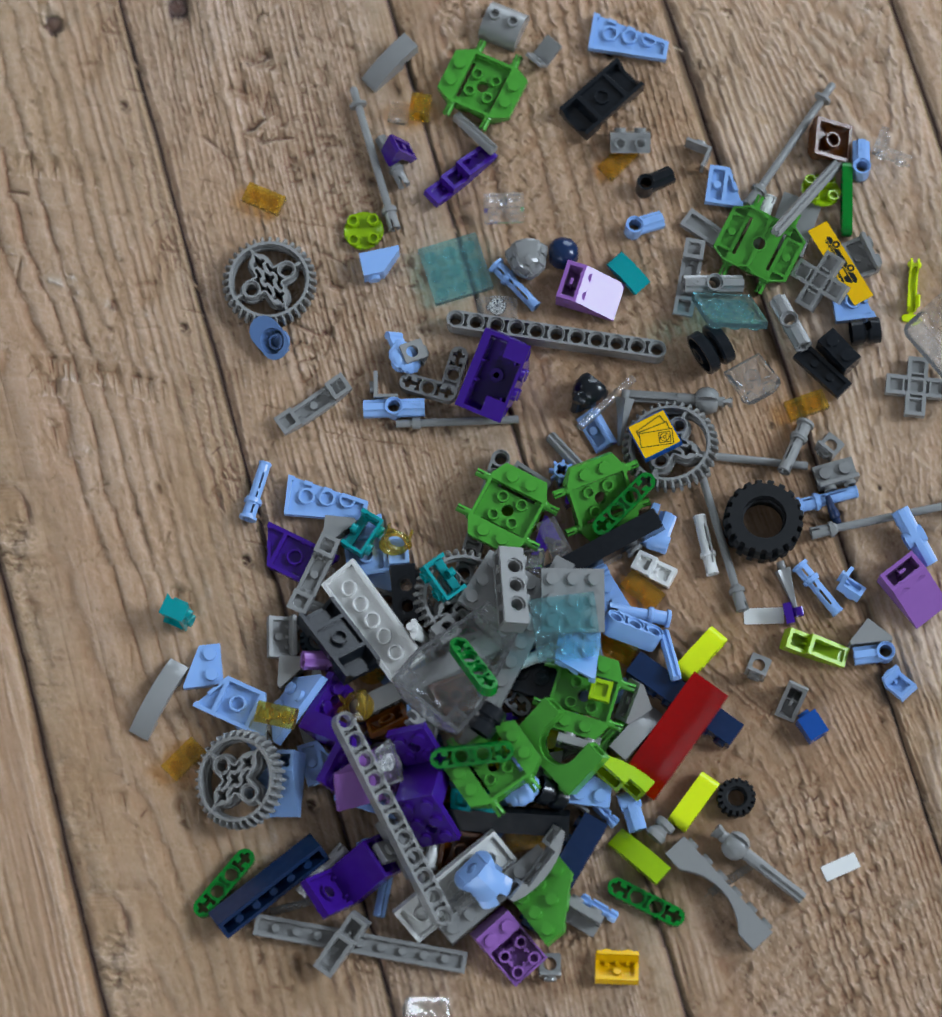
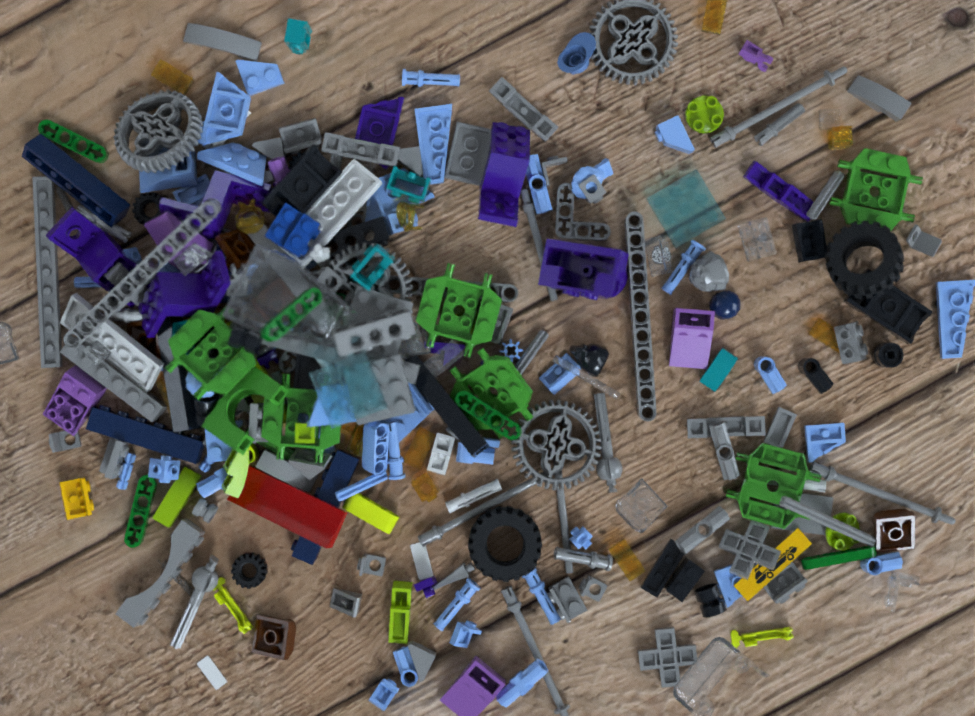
camera: 75 degrees right, 15 degrees up
clear yellow plate [254,700,299,730] -> none
light grey slope [313,910,372,978] -> none
dark purple slope [381,134,417,167] -> none
green beam [430,740,514,769] -> none
light blue piece [454,851,513,909] -> none
light grey brick [478,1,530,52] -> none
light grey slope [507,824,565,902] -> none
bright green plate [513,856,574,947] -> none
light grey piece [615,389,635,446] -> none
yellow tile [627,409,683,463] -> none
neon yellow beam [667,771,720,833] -> none
light grey bracket [685,137,712,173] -> none
black wheel [687,322,736,374] -> none
clear light blue plate [691,292,768,331] -> none
blue brick [795,709,829,745] -> none
dark blue piece [825,495,842,524] -> none
none -> black tyre [132,192,163,225]
none -> light blue brick [148,455,180,483]
none -> neon yellow piece [213,577,253,634]
none -> reddish brown slope [252,614,296,660]
none -> blue plate [264,203,321,258]
none -> clear yellow brick [411,471,440,503]
none -> light grey tile [444,122,491,186]
none -> dark purple bracket [478,122,530,227]
none -> light blue gear [569,526,593,550]
none -> medium lavender plate [739,40,773,72]
none -> black bracket [792,219,828,263]
none -> black tyre [825,221,904,299]
none -> black wheel [871,343,904,368]

